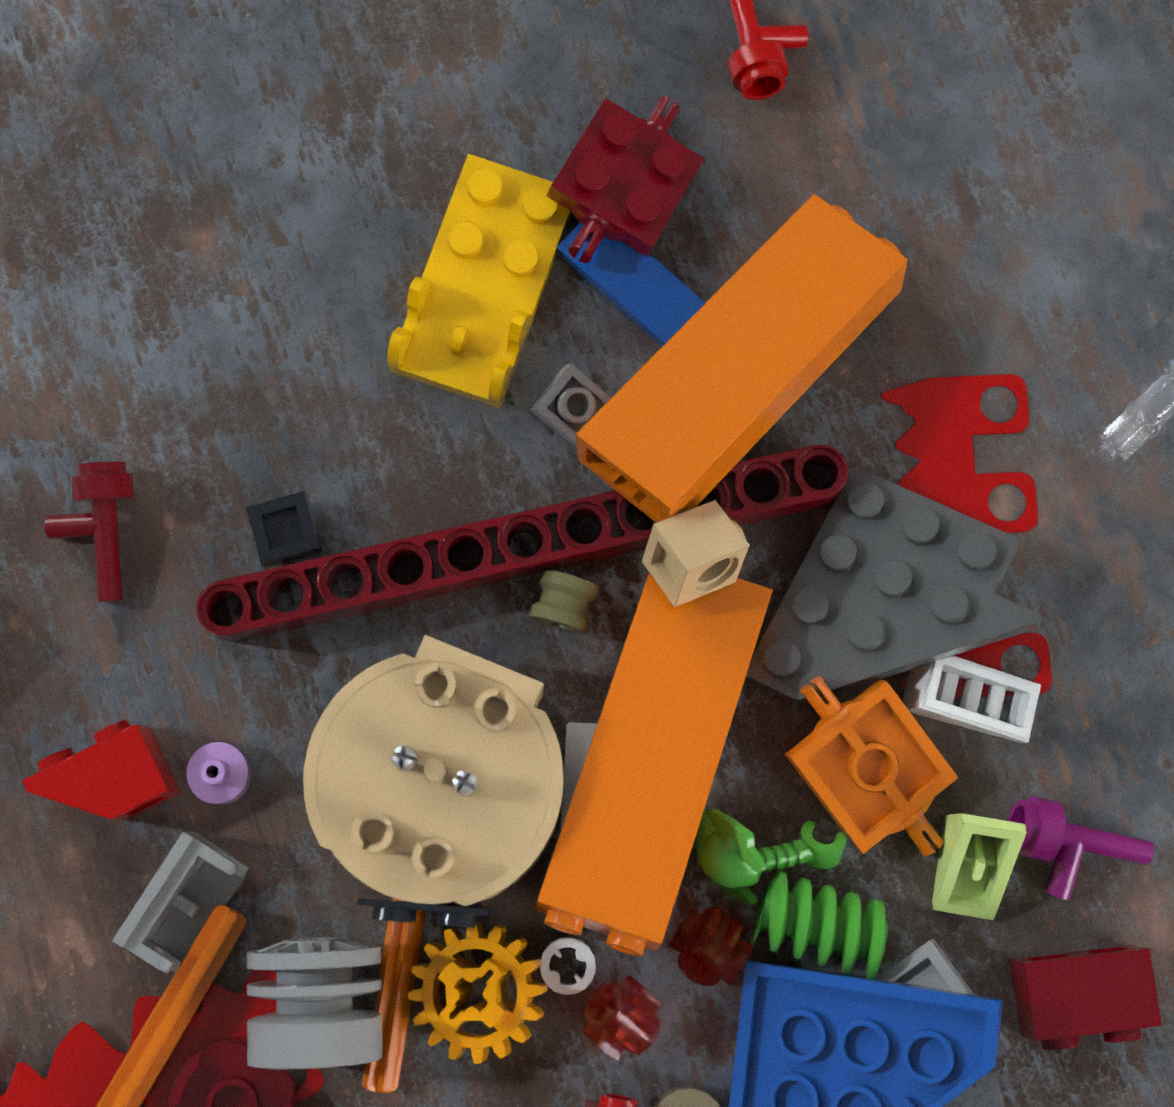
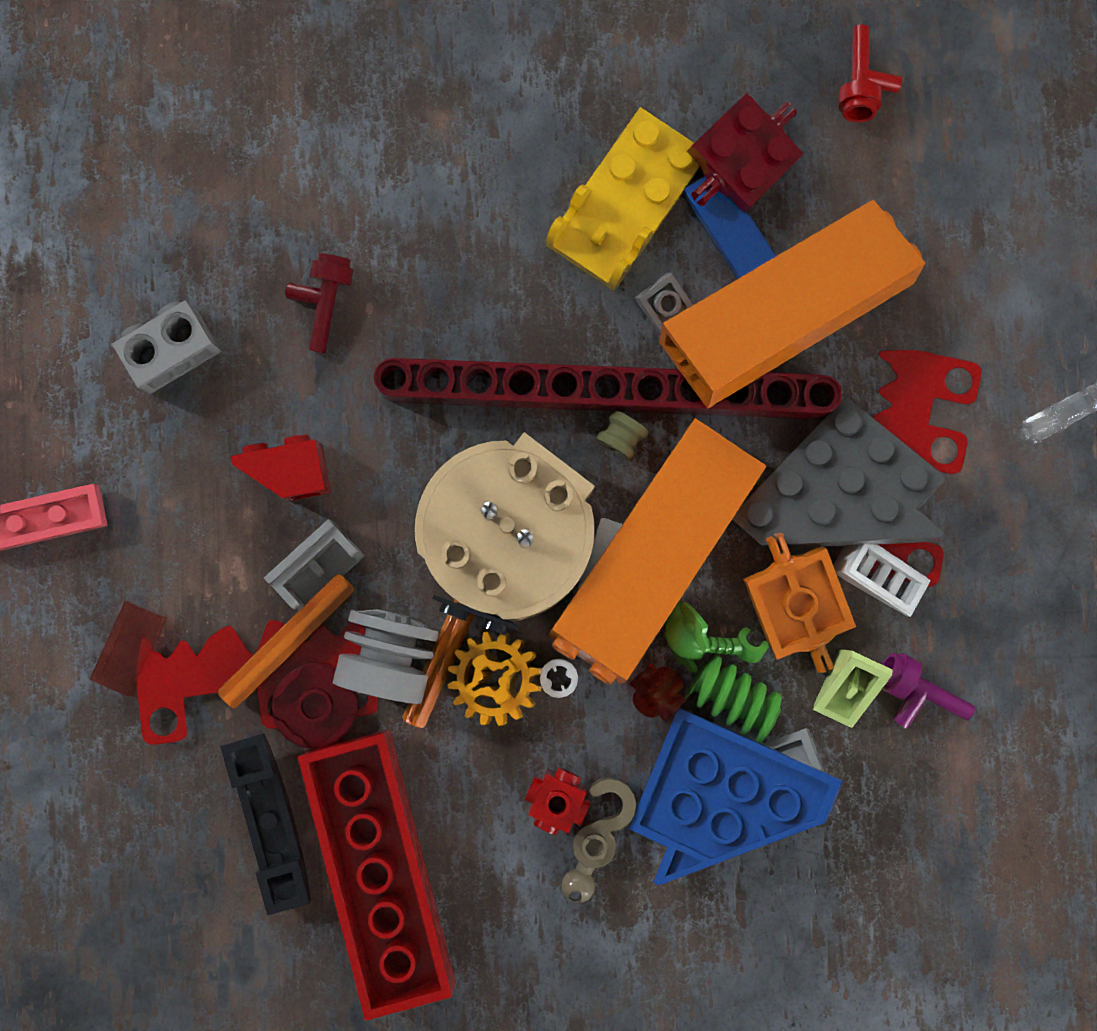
camera: 20 degrees right, 5 degrees up
lavender tile [186,742,252,804] -> none
black plate [246,491,323,568] -> none
clear red gear [583,975,662,1061] -> none
tan brick [642,500,750,607] -> none
dark red brick [1009,945,1162,1050] -> none

